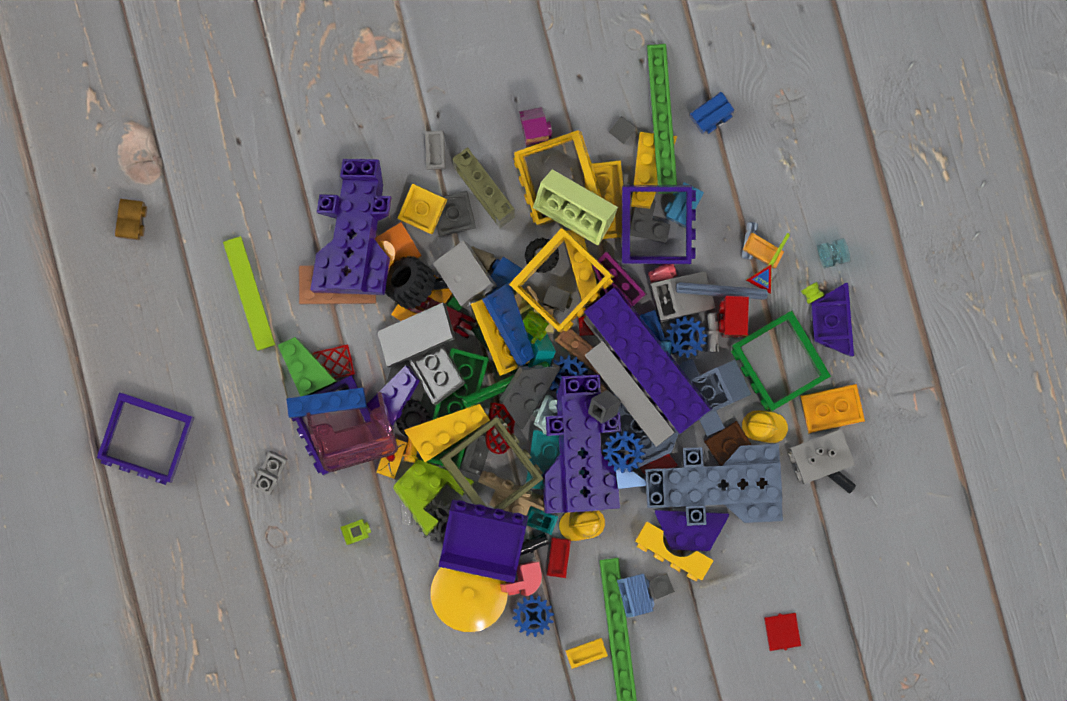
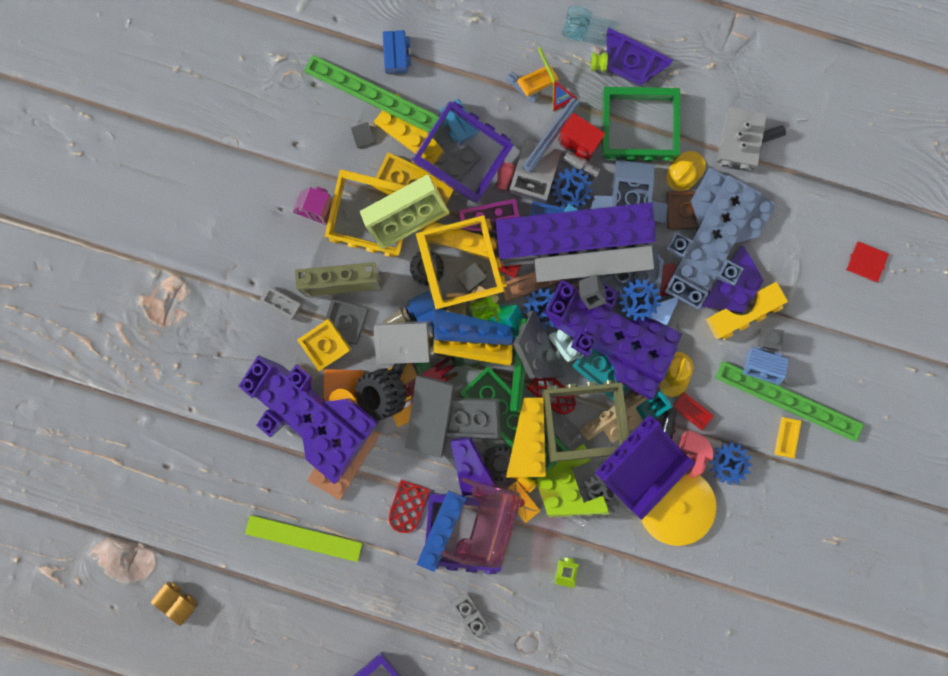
camera: 60 degrees left, 0 degrees up
bright green wedge [278,337,338,396] -> none
light orange tile [800,384,865,434] -> none

